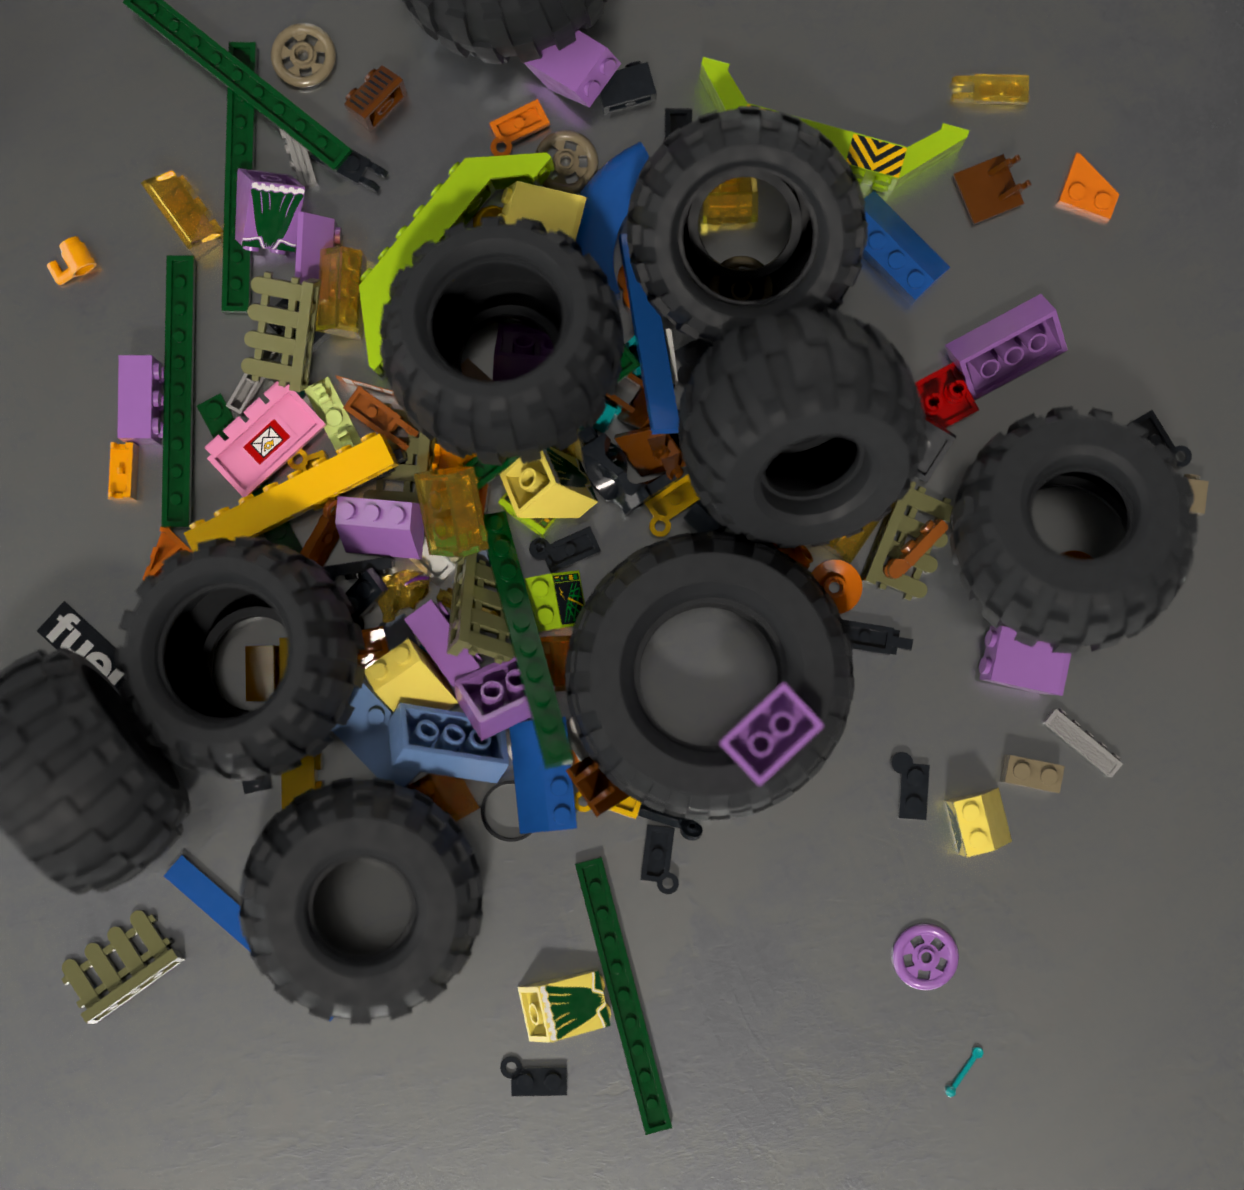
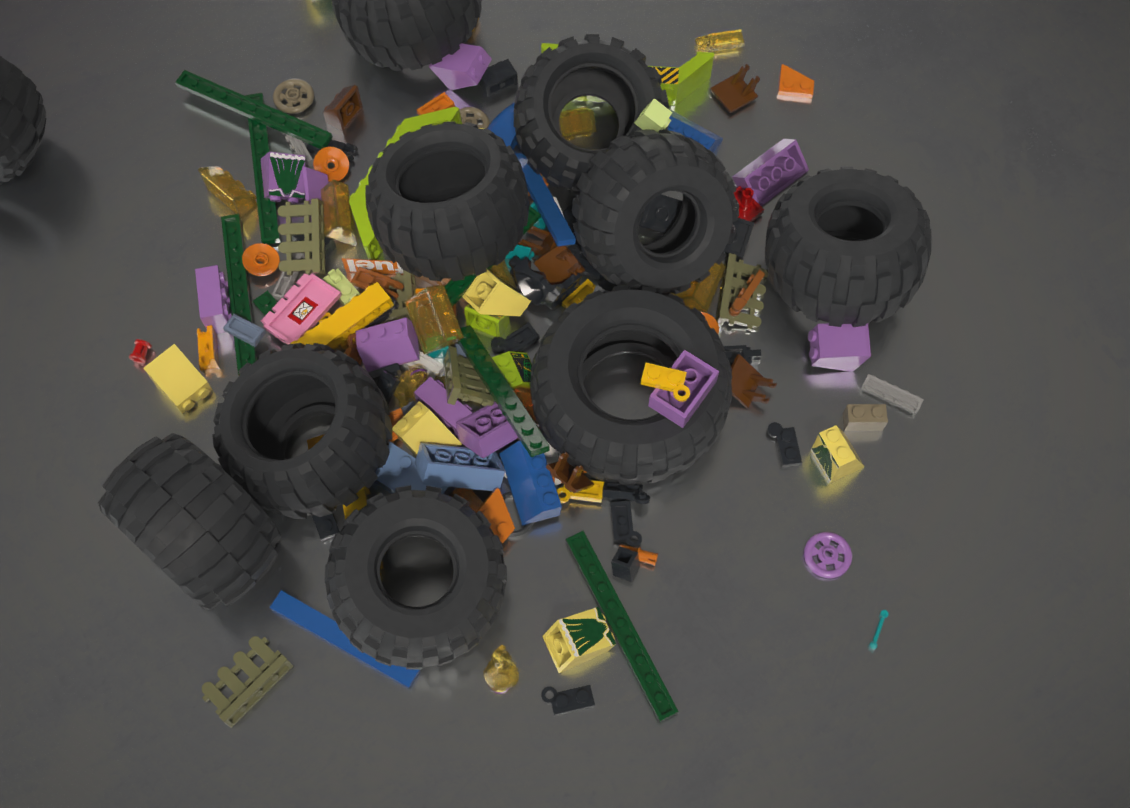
camera: 10 degrees left, 20 degrees down
light orange piece [47,236,97,285] -> none
none -> red bush [129,339,152,364]
none -> light yellow slope [144,344,212,414]
none -> sand blue tile [223,314,266,347]
none -> orange dish [242,243,280,276]
none -> orange dish [313,147,349,182]
none -> orange wing [476,488,515,544]
none -> clear yellow hair [483,645,519,694]
none -> black brick [611,546,640,582]
none -> orange axle [618,544,658,566]
none -> yellowish green brick [634,99,673,133]
none -> yellow hinge [641,363,690,402]
none -> reddish brown plate [731,354,777,408]

